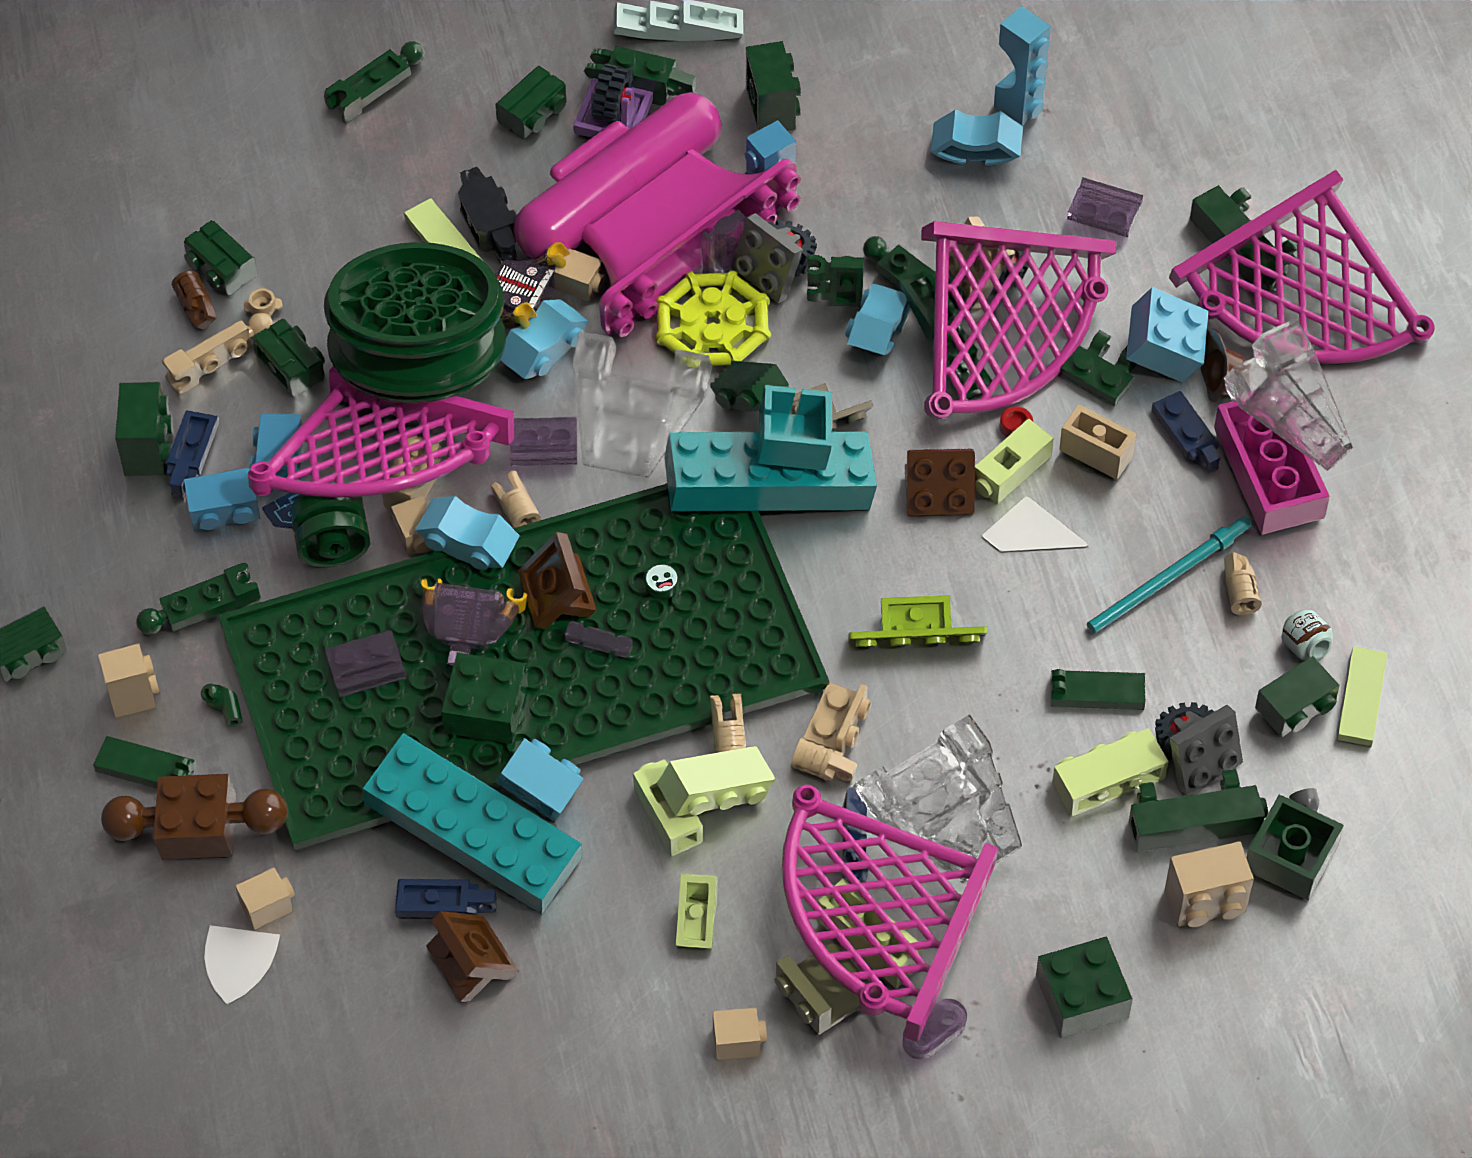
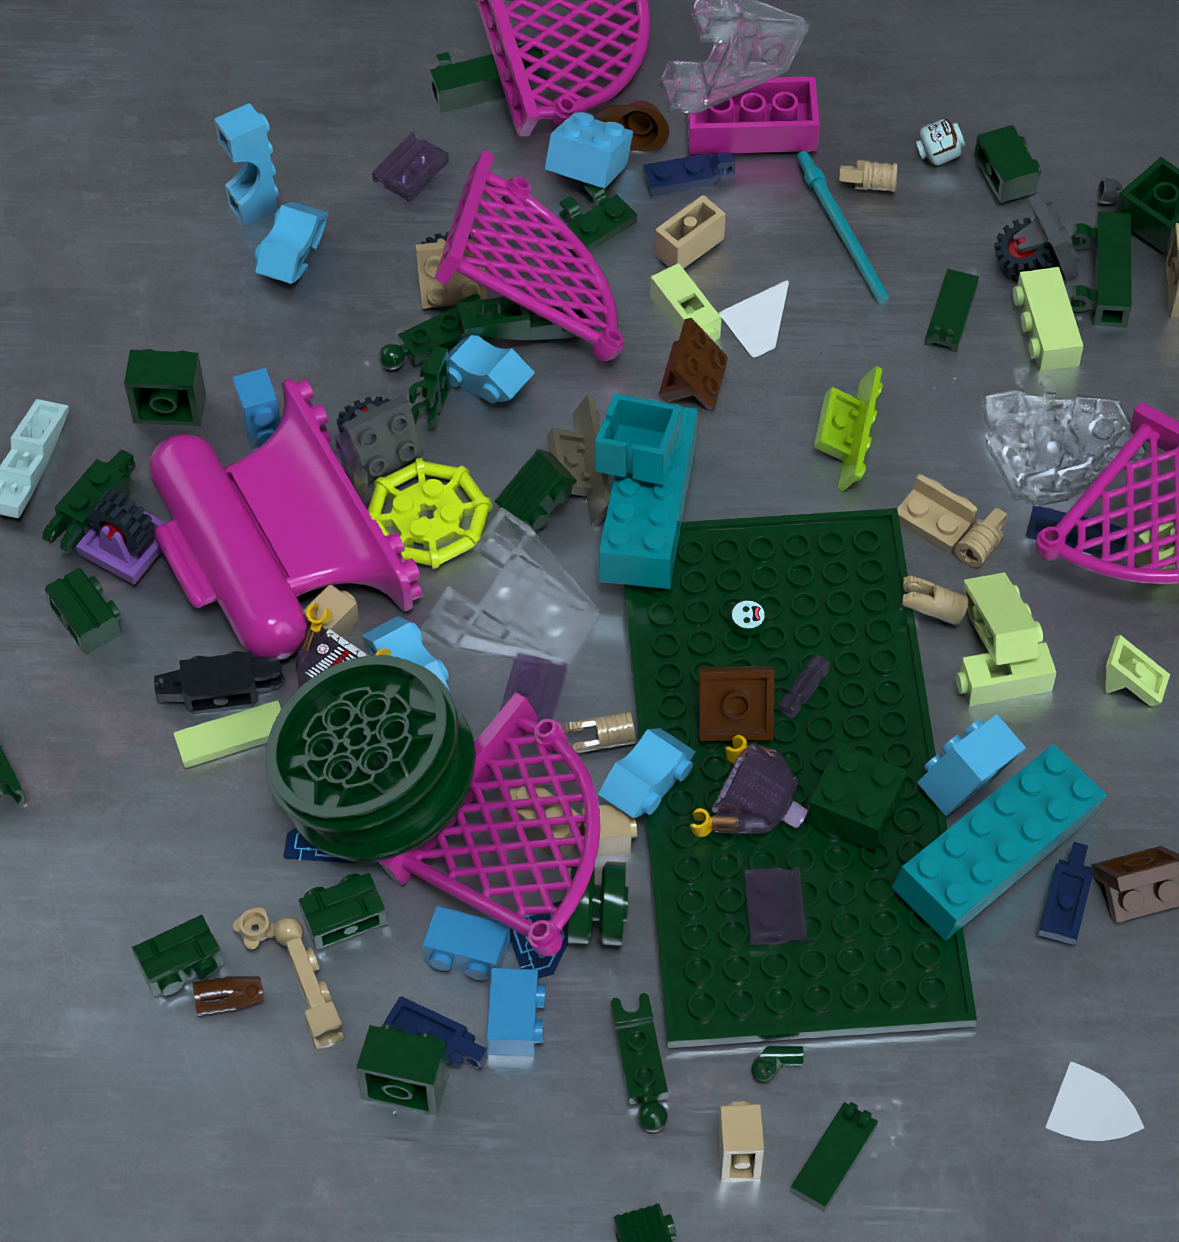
camera: 75 degrees left, 0 degrees up
reddish brown brick [101,774,288,860] -> none
tan brick [235,867,295,930] -> none
red tile [999,406,1033,438] -> none
yellowish green tile [1337,646,1388,747] -> none

